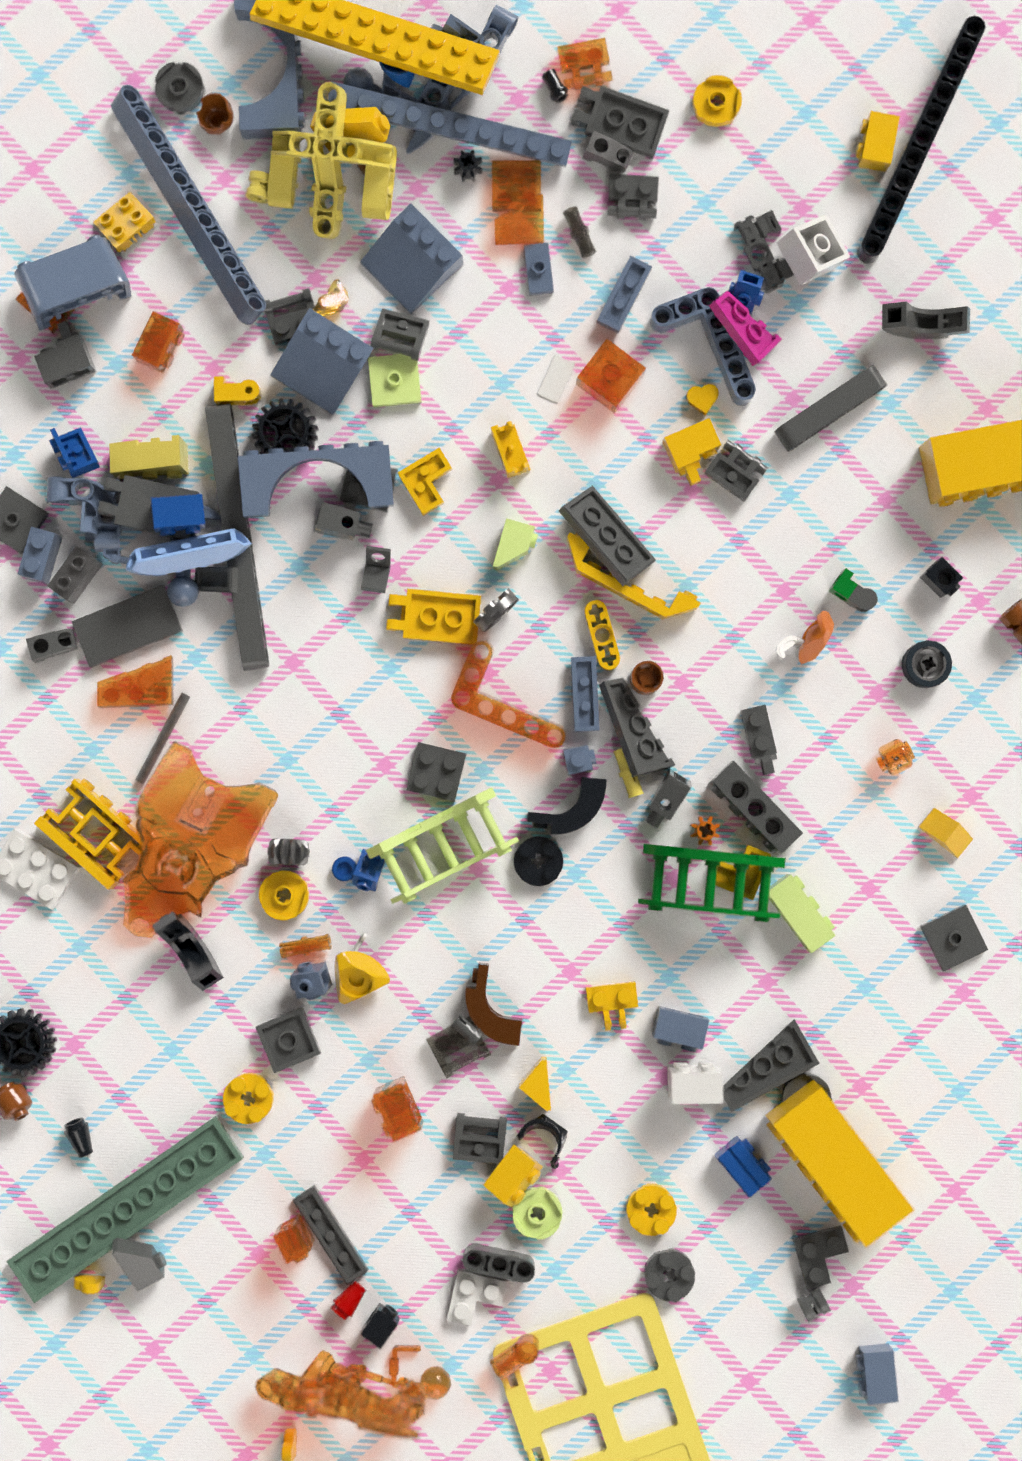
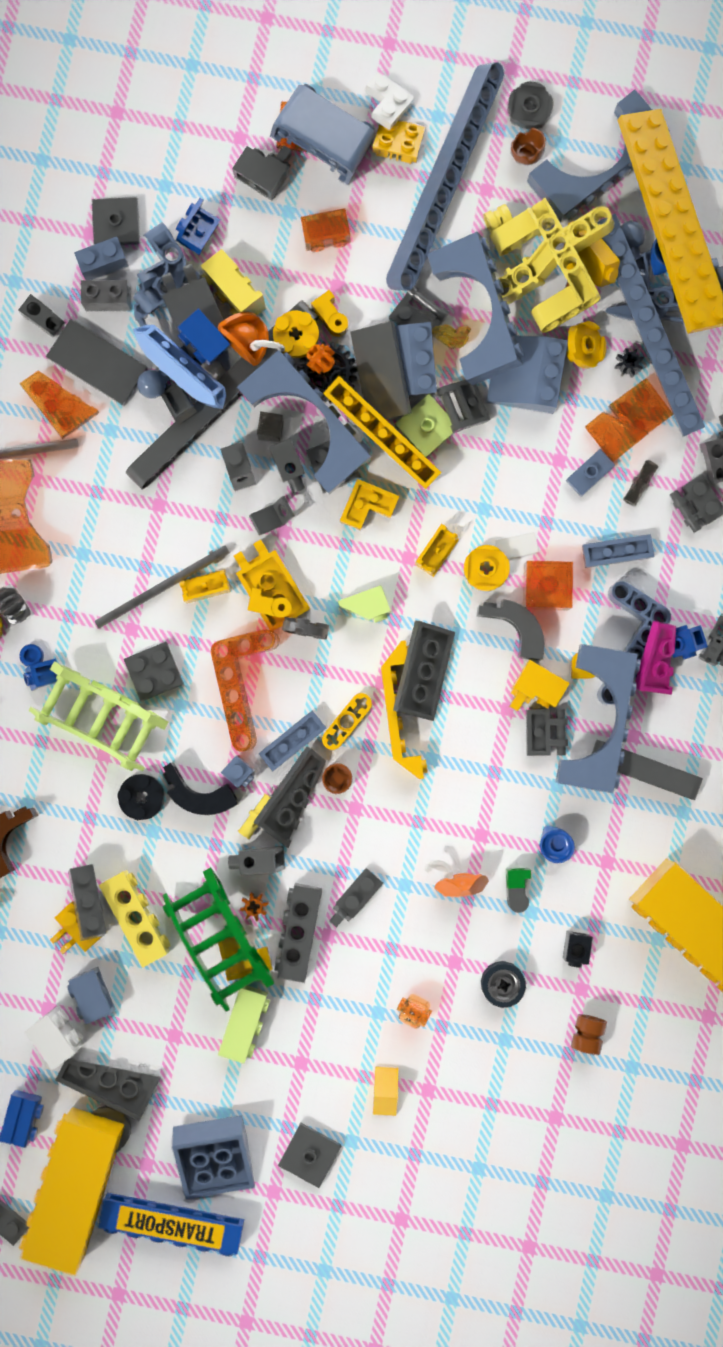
camera: 50 degrees right, 0 degrees up
none -> dark grey brick [68,864,106,941]
none -> flat silver bar [94,545,230,628]
none -> brick [98,1192,245,1256]
none -> light yellow brick [99,870,171,968]
none -> sand blue slope [172,1115,255,1199]
none -> yellow hinge [179,570,231,604]
none -> orange hat [218,312,285,366]
none -> dark grey torso [220,442,256,491]
none -> yellow leg [247,587,292,618]
none -> clear smoke brick [257,411,284,443]
none -> yellow plate [273,311,319,358]
none -> orange gear [306,344,335,374]
none -> yellow brick [323,376,441,489]
none -> dark grey tile [350,321,412,419]
none -> white plate [364,72,415,130]
none -> sand blue arch [427,232,524,385]
none -> yellow plate [464,545,510,592]
none -> dark grey arch [476,599,545,661]
none -> blue piece [540,826,575,863]
none -> sand blue arch [555,644,640,793]
none -> yellow plate [567,321,606,369]

